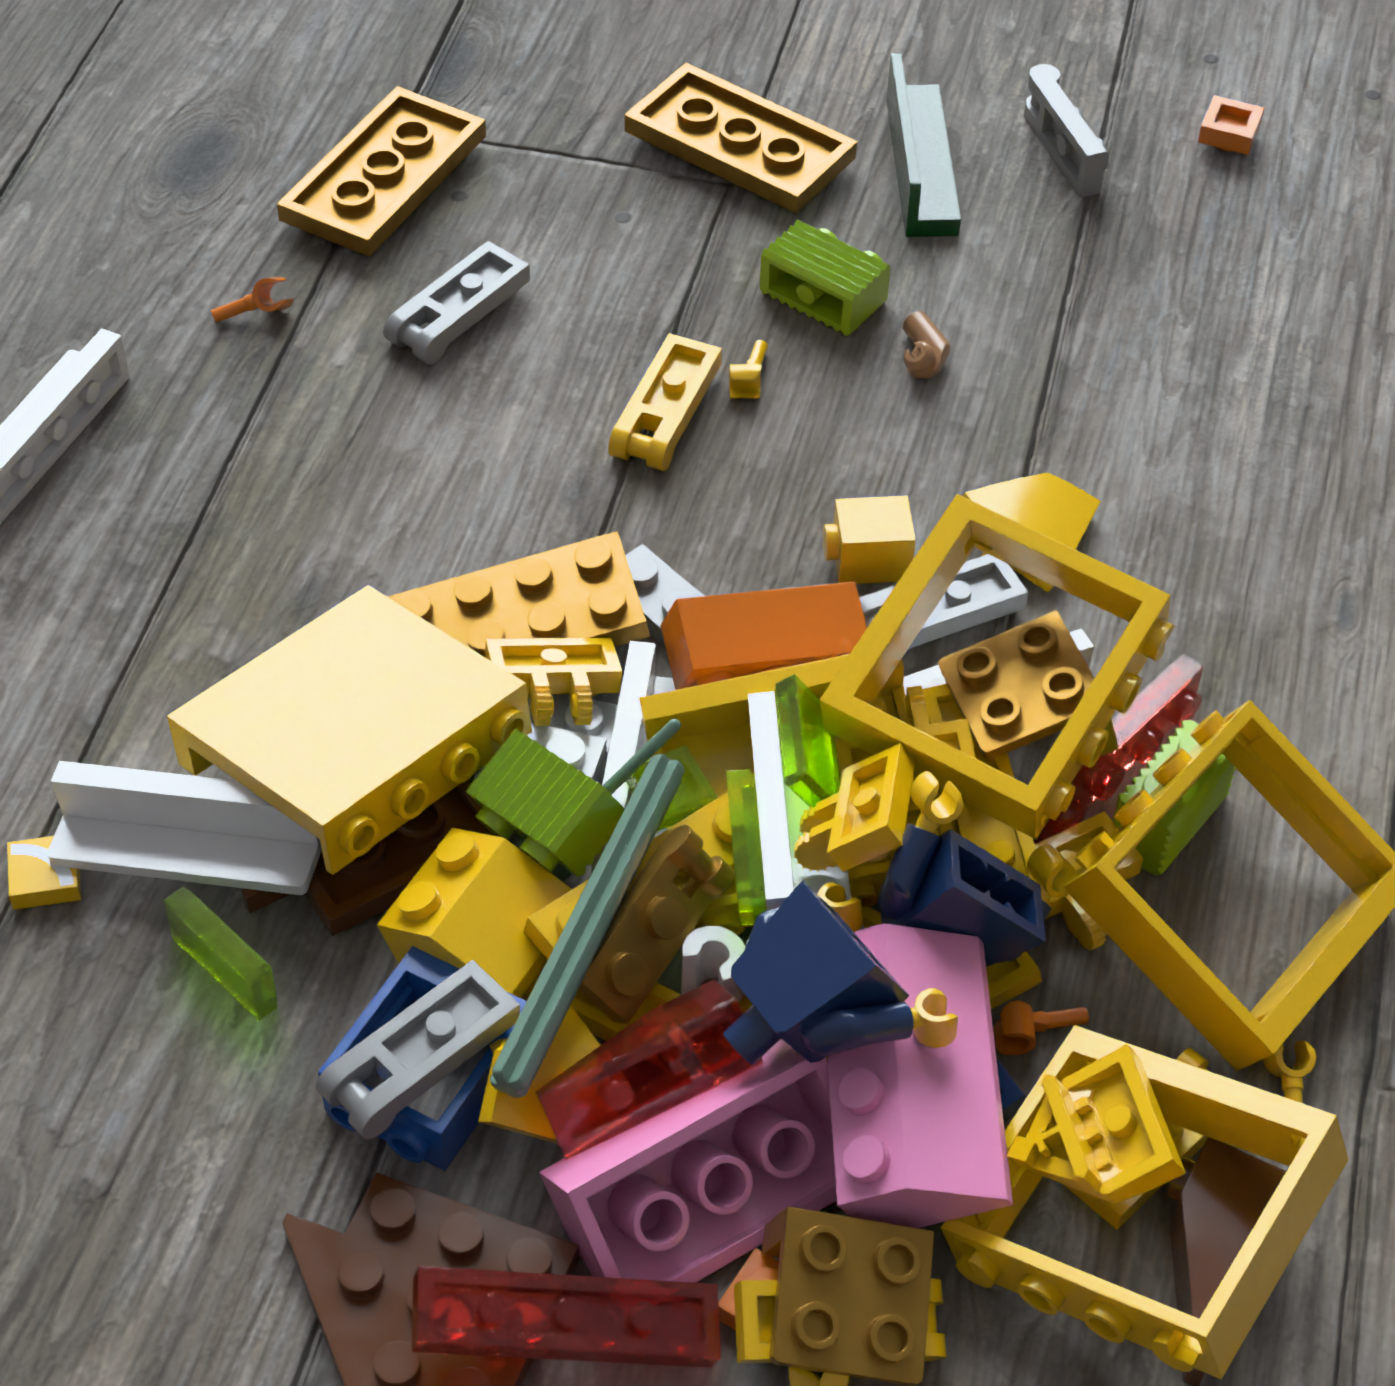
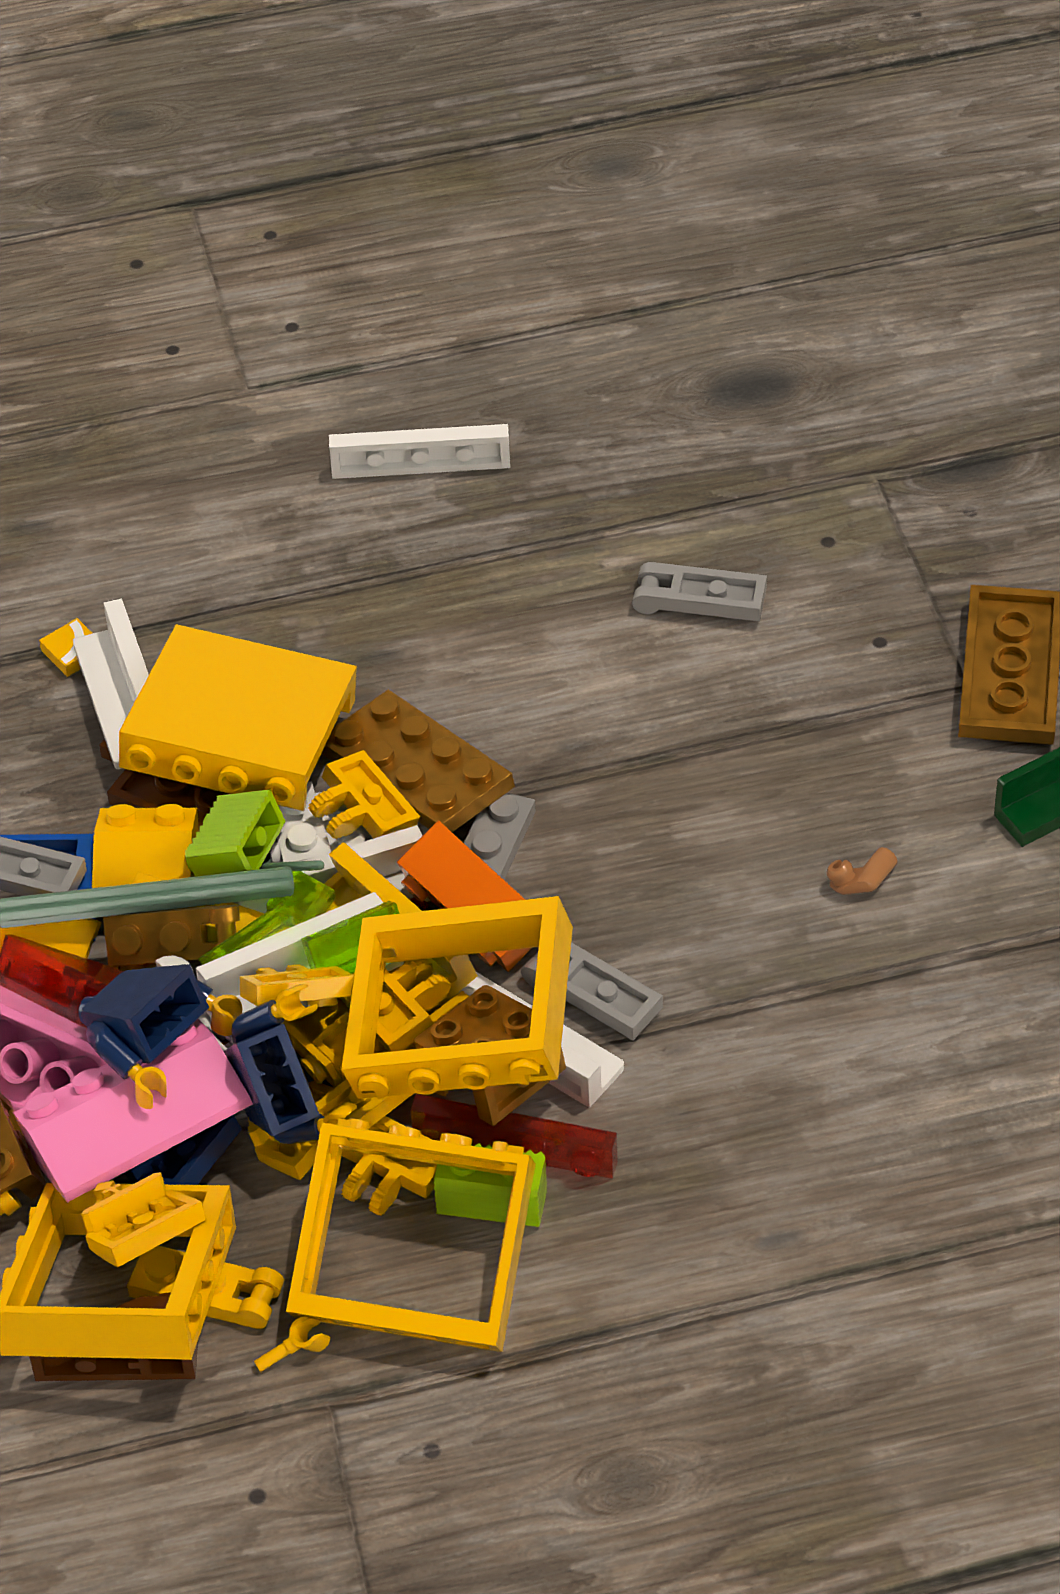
camera: 65 degrees right, 0 degrees up
clear neon green tile [163,887,278,1021] -> none
orange hand [211,277,294,323] -> none
pearl gold plate [277,87,486,257] -> none
yellow plate [608,333,722,471] -> none
yellow hand [729,340,768,398] -> none
lime brick [760,219,891,336] -> none
yellow brick [823,496,916,584] -> none
yellow slope [962,473,1101,593] -> none
orange hand [994,1000,1089,1055] -> none

